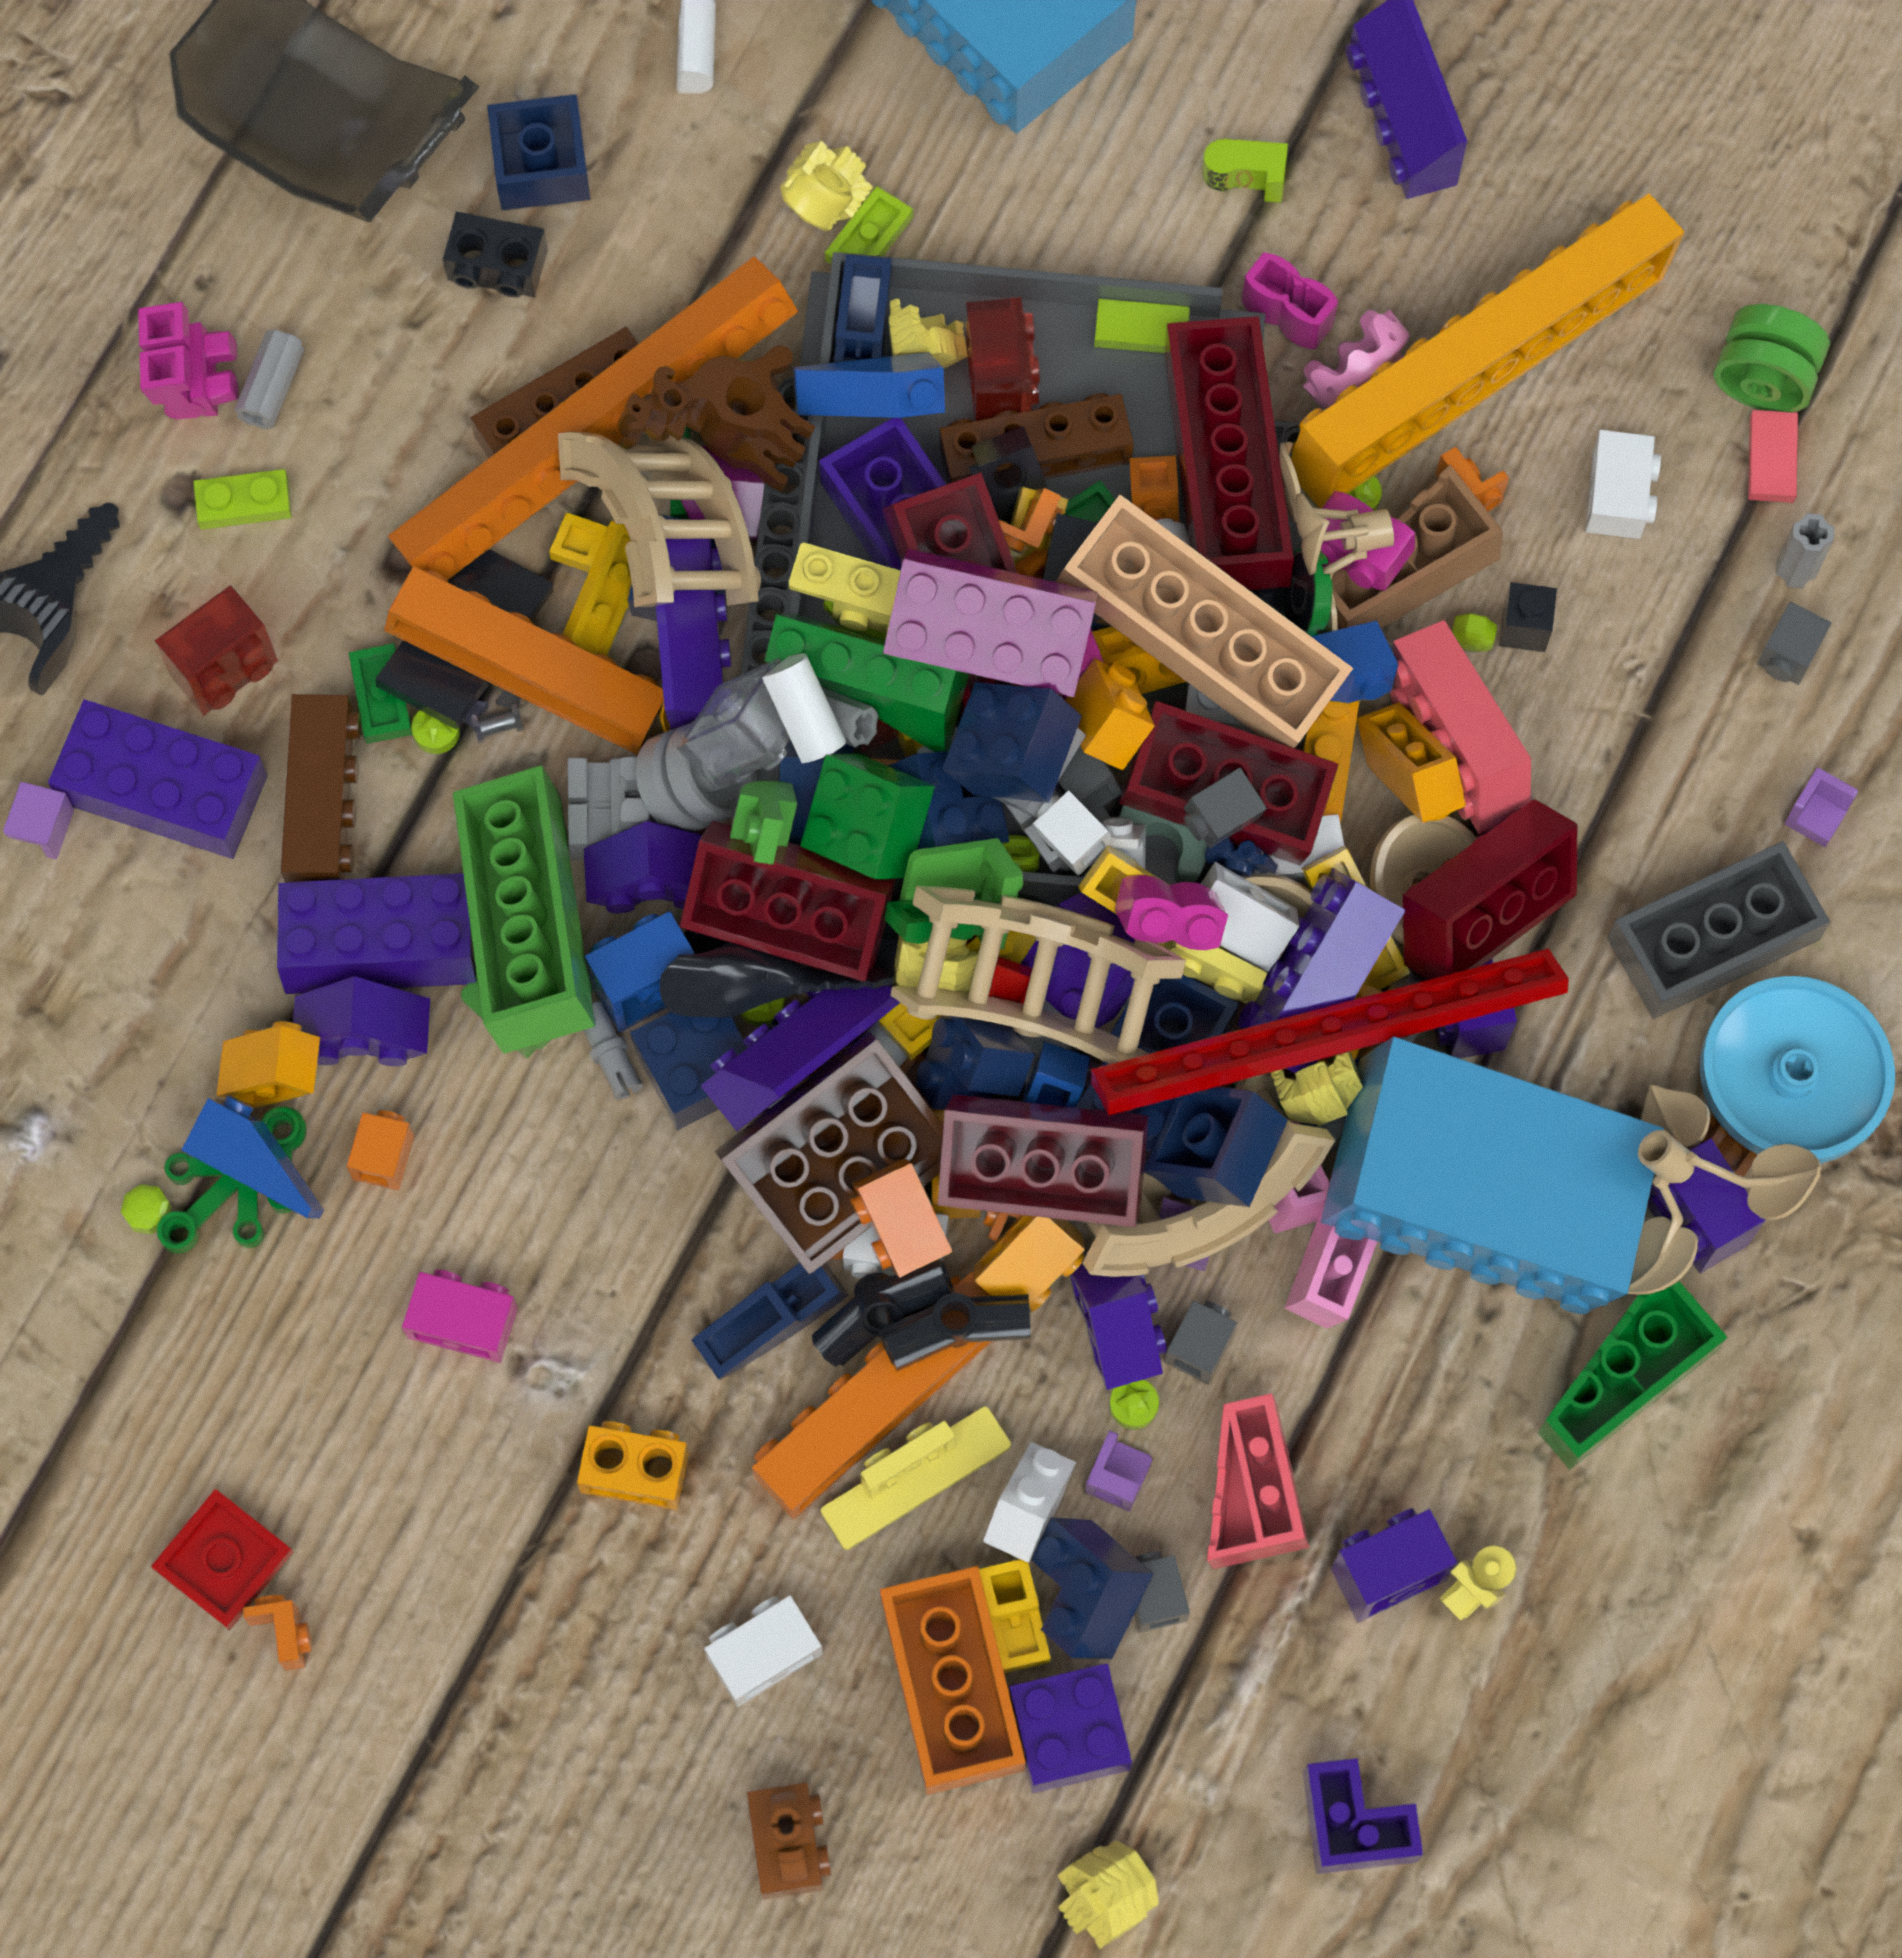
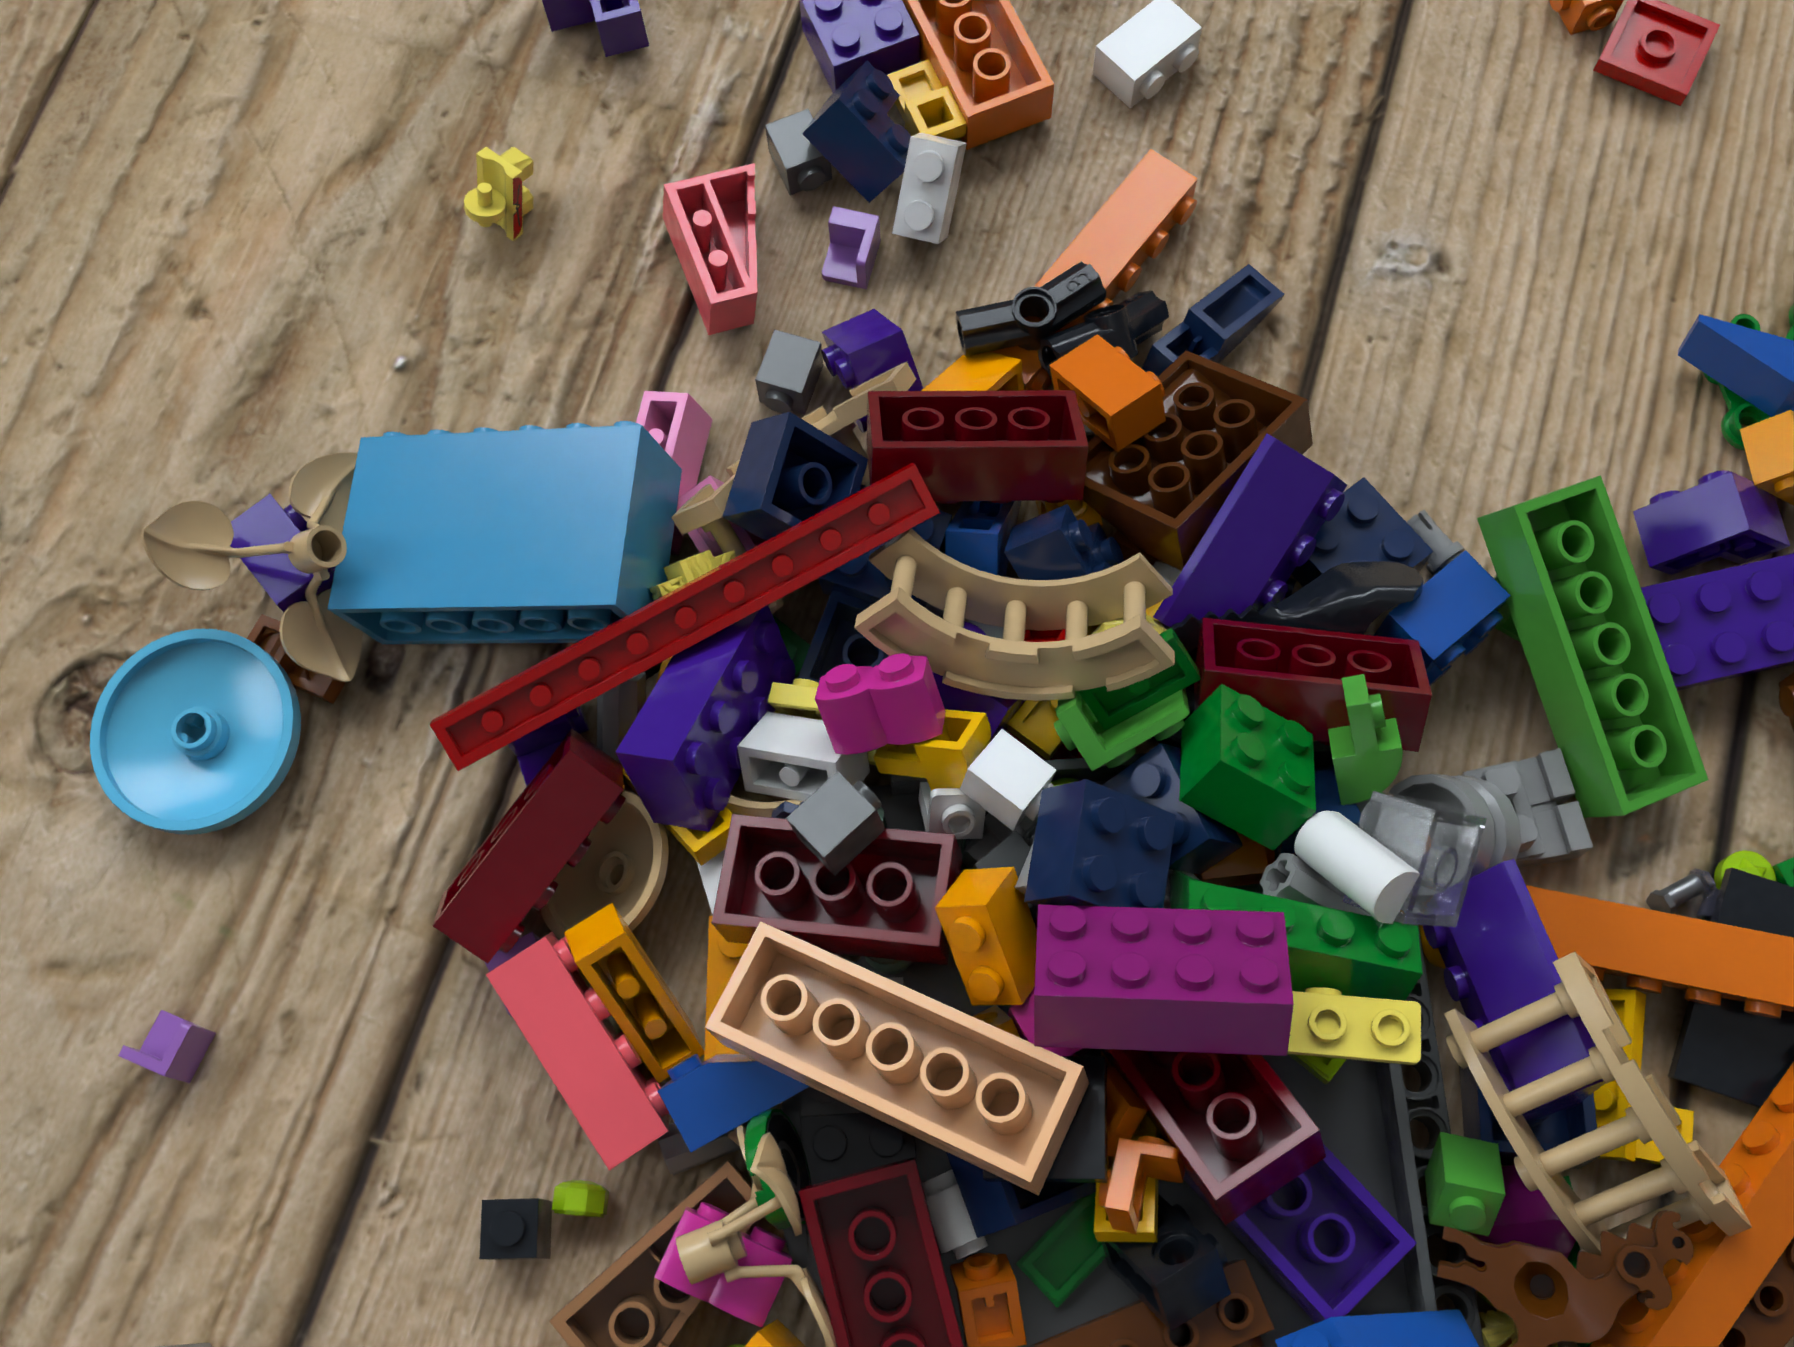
camera: 175 degrees right, 0 degrees up
orange brick [346,1110,415,1191] -> none
dark pink brick [402,1269,518,1363] -> none
light orange brick [577,1421,689,1510] -> none
dark purple brick [584,821,703,914] -> none
light yellow bracket [821,1407,1011,1551] -> none
lime tile [1109,1380,1159,1430] -> none
dark purple brick [1331,1508,1457,1623] -> none
green wedge [1538,1281,1728,1470] -> none
dark grey brick [1607,841,1830,1019] -> none
dark grey brick [1757,602,1832,685] -> none
none -> bright green brick [1425,1132,1506,1236]

